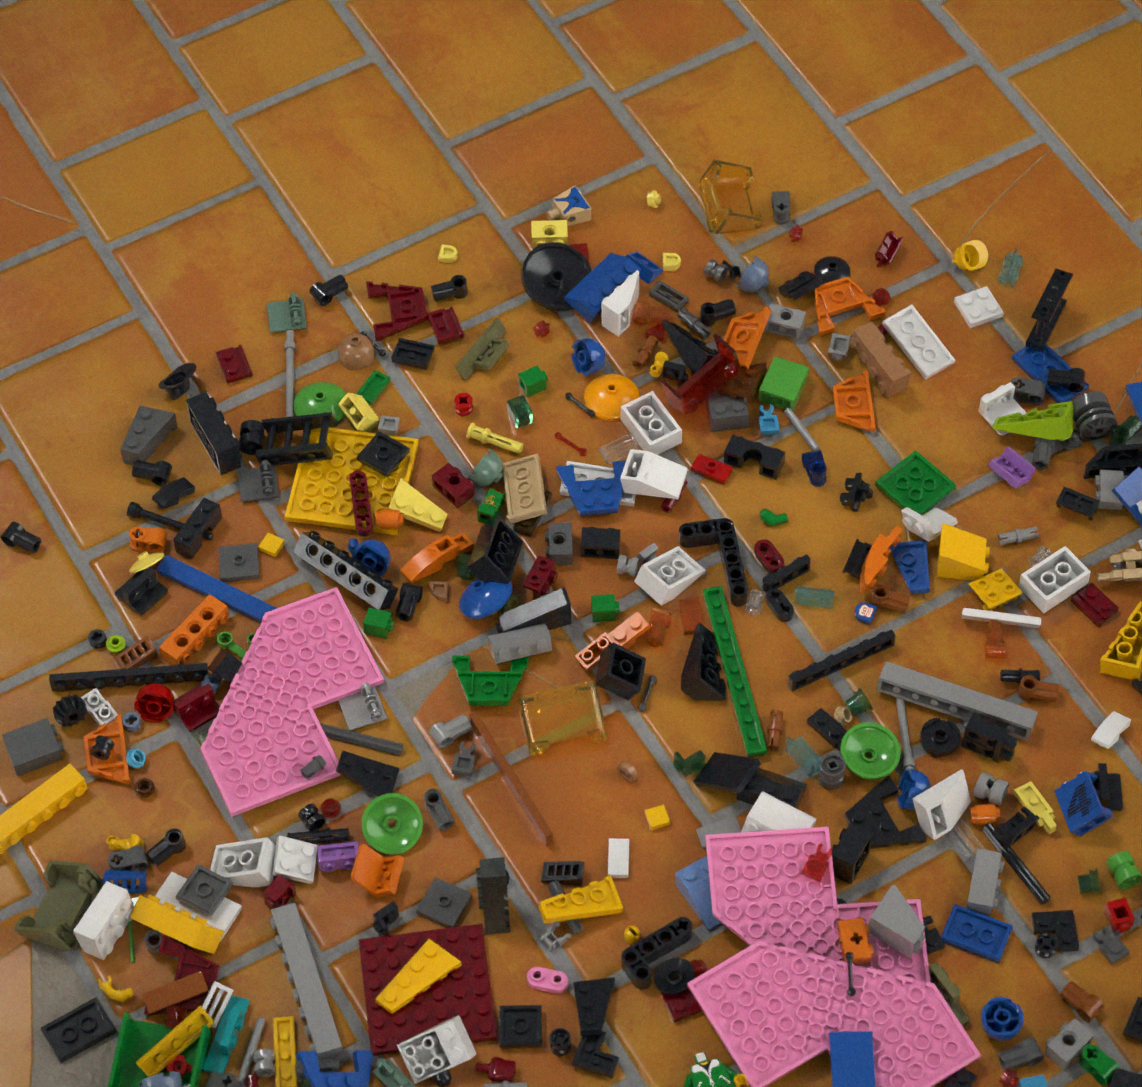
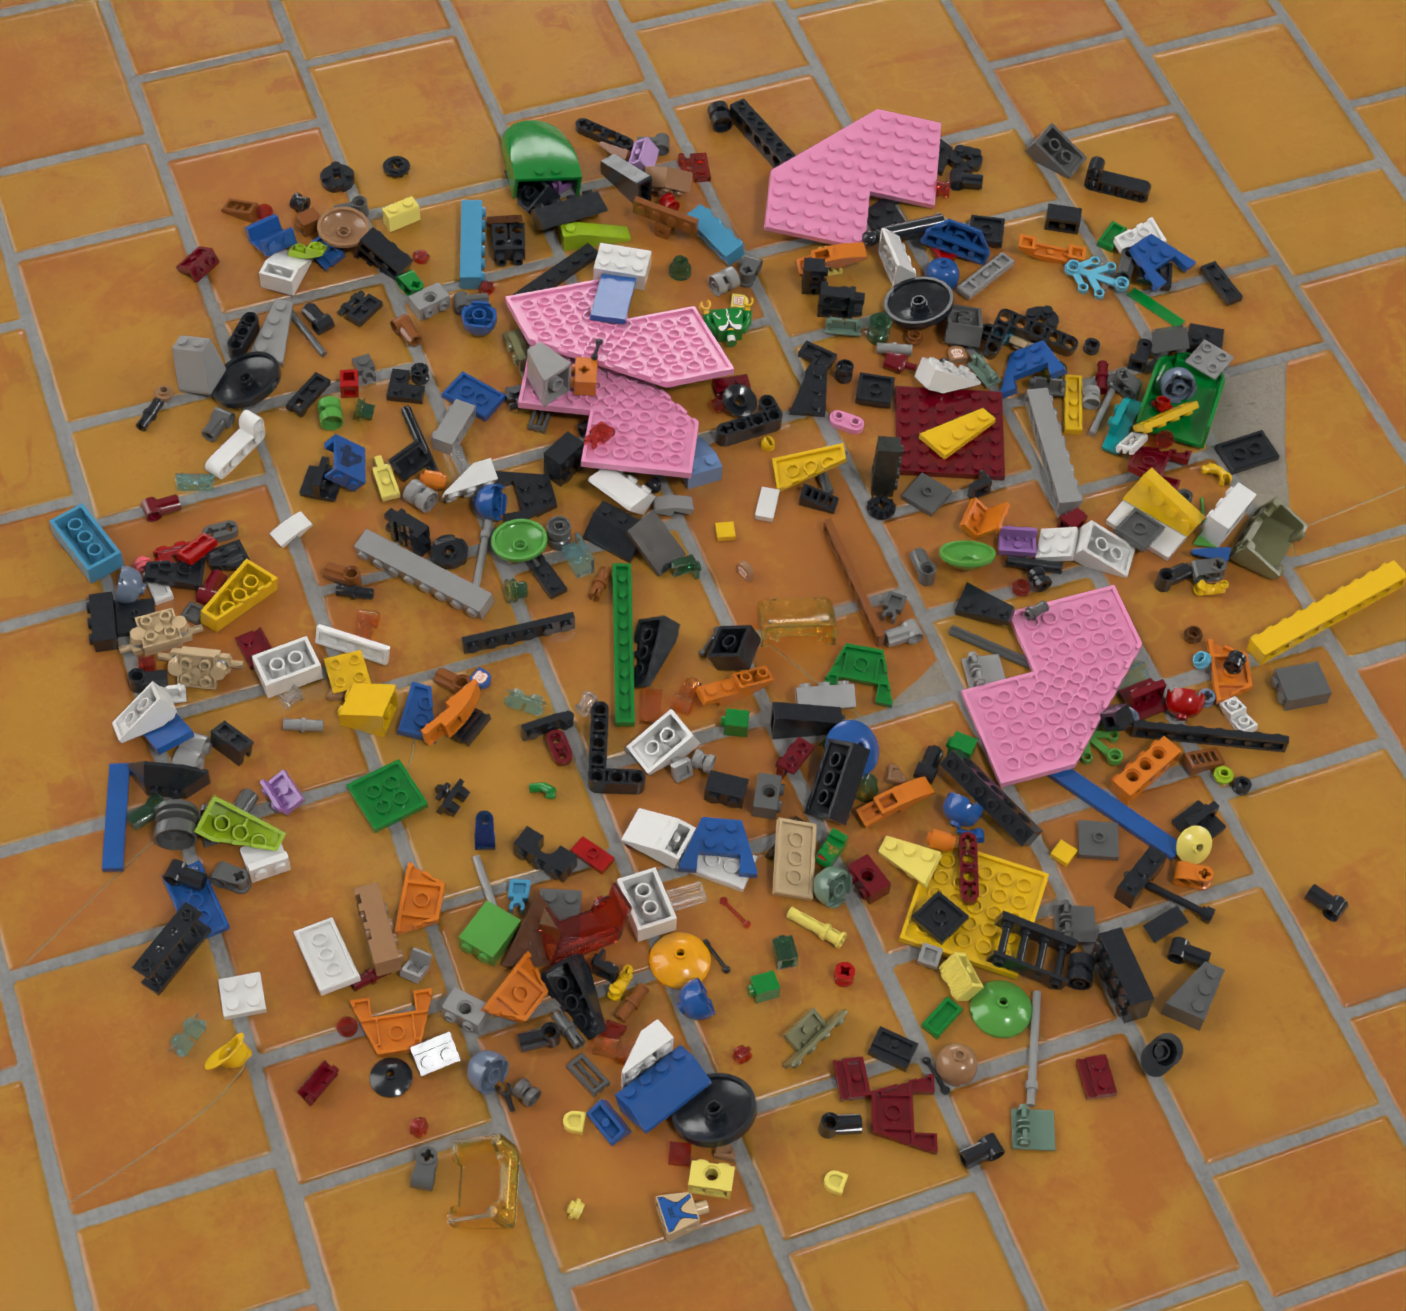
camera: 175 degrees left, 0 degrees up
black gear [52,694,88,727] -> none
dark orange tile [142,971,209,1014] -> none
black beam [766,588,794,622] -> none
tan plate [834,706,852,725] -> none
white bracket [901,507,958,542] -> none

